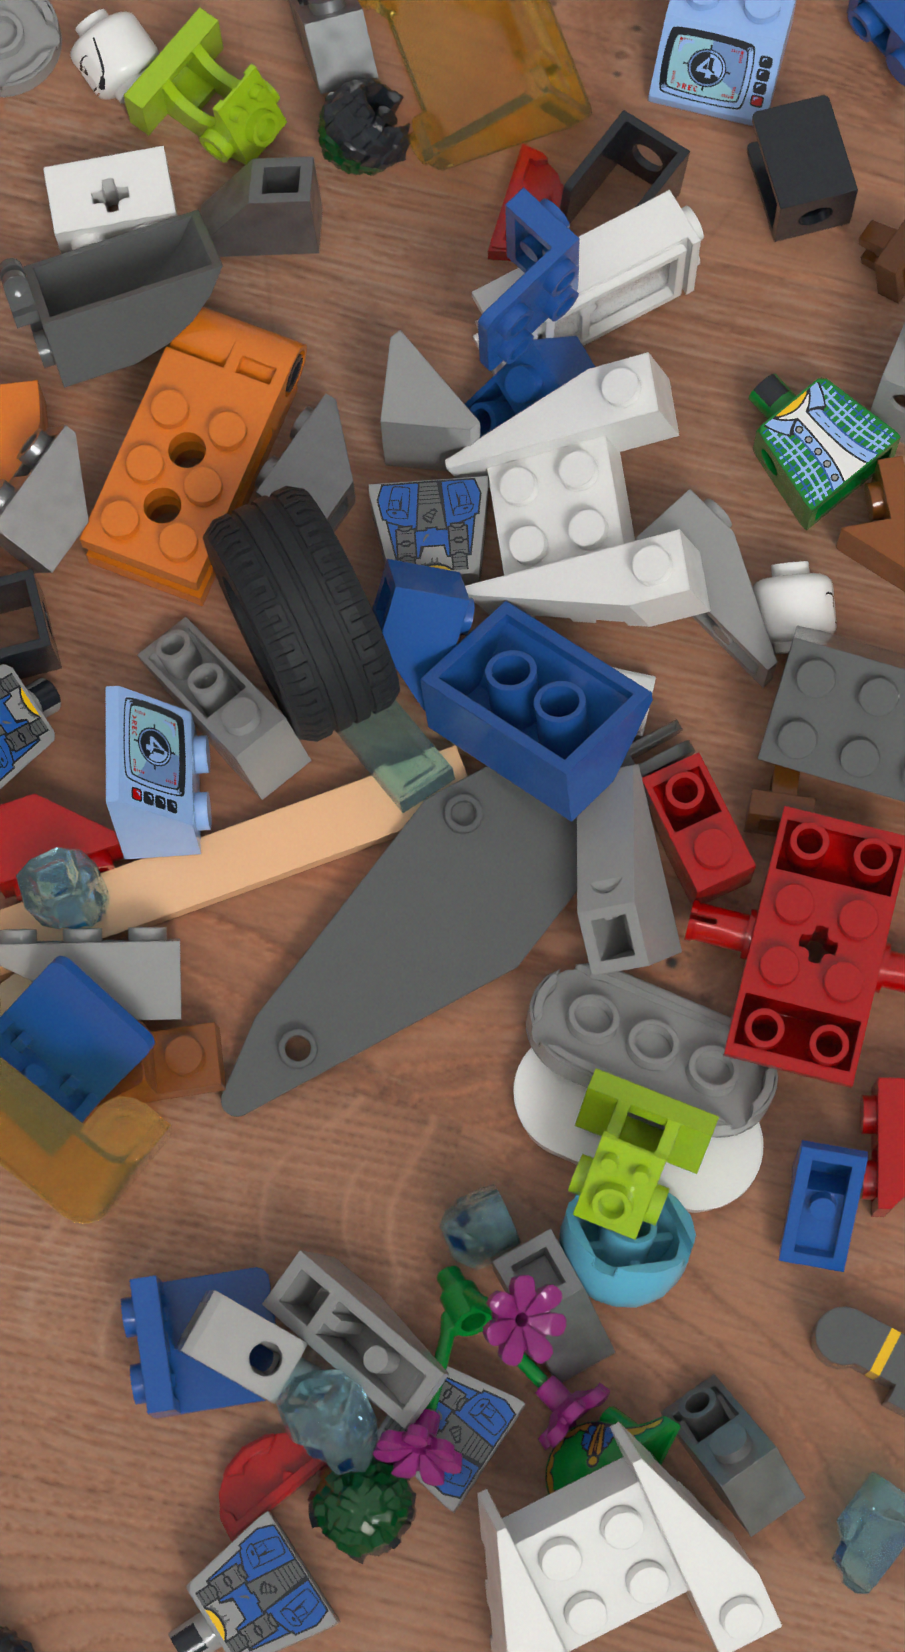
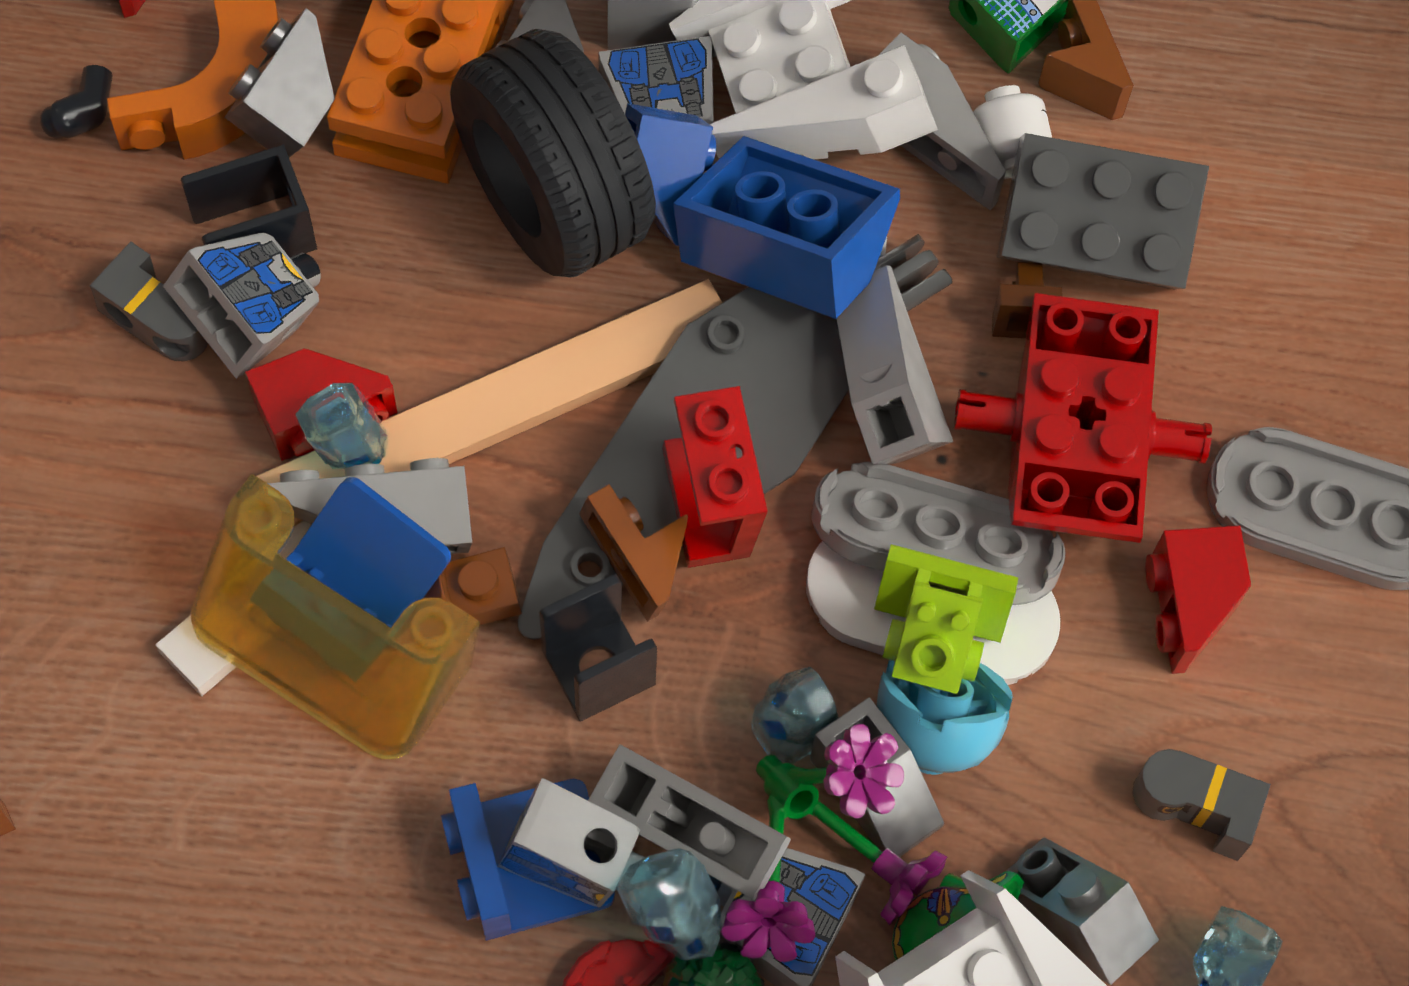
camera: 15 degrees left, 10 degrees down
light blue slope [106,686,212,859] -> none
light grey slope [137,617,311,800] -> none
clear light blue tile [336,700,455,813] -> none
red slope [642,752,756,906] -> none
blue slope [779,1140,868,1272] -> none
none -> black piece [539,574,657,722]
none -> dark orange slope [579,484,688,622]
none -> red window [662,386,768,568]

